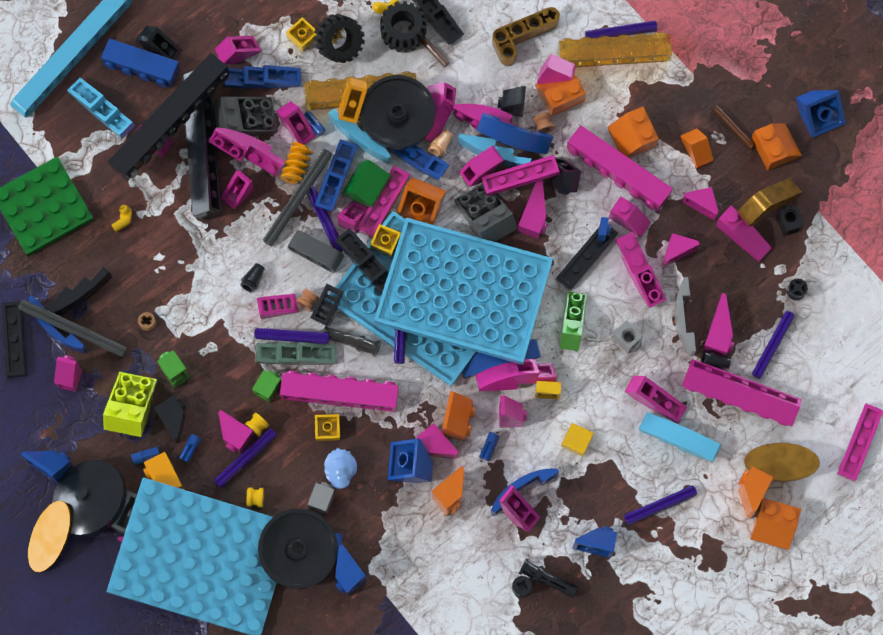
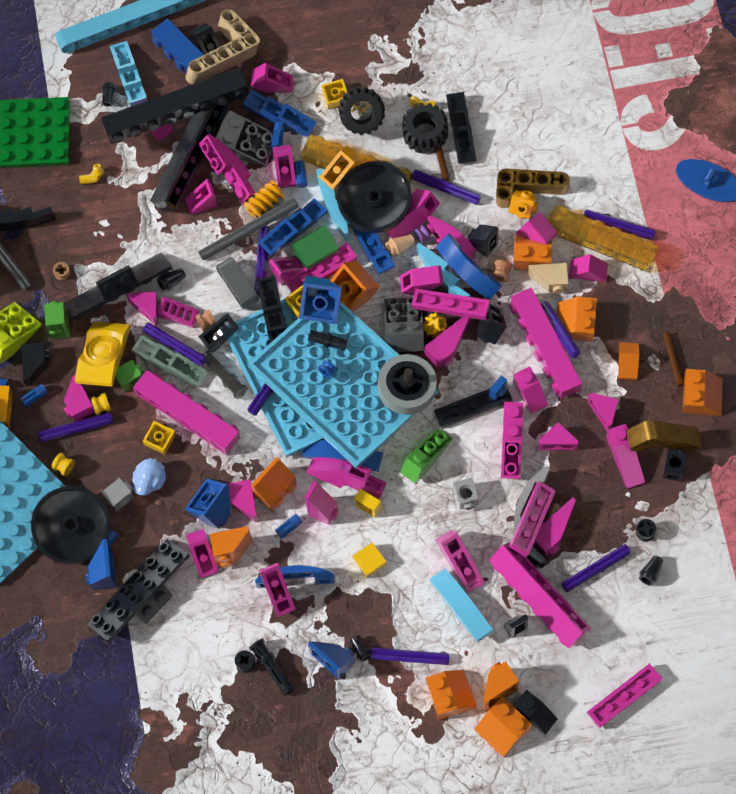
camera: 35 degrees right, 5 degrees down
pearl gold shield [744,443,820,482] -> none
none -> black bracket [64,253,173,321]
none -> yellow slope [75,322,131,386]
none -> black bracket [87,539,190,642]
none -> black pin [101,82,116,107]
none -> dark pink slope [127,292,158,326]
none -> tan beam [186,9,260,85]
none -> dark pink slope [186,529,219,578]
none -> blue piece [271,122,285,147]
none -> blue slope [299,275,342,324]
none -> black pin [308,329,348,351]
none -> blue bush [318,360,337,379]
none -> black pin [349,635,371,662]
none -> wheel [378,354,437,415]
none -> dark purple axle [412,169,481,205]
none -> medium lavender bush [413,225,430,244]
none -> yellow gear [423,313,447,338]
none -> orange slope [425,669,477,720]
none -> black slope [503,614,528,638]
none -> light orange brick [508,190,539,219]
none -> dark pink plate [509,481,556,557]
none -> black slope [514,690,558,735]
none -> tan slope [528,263,568,294]
none -> dark purple axle [541,301,580,359]
none -> dark pink slope [569,254,608,282]
none -> black cone [639,555,663,586]

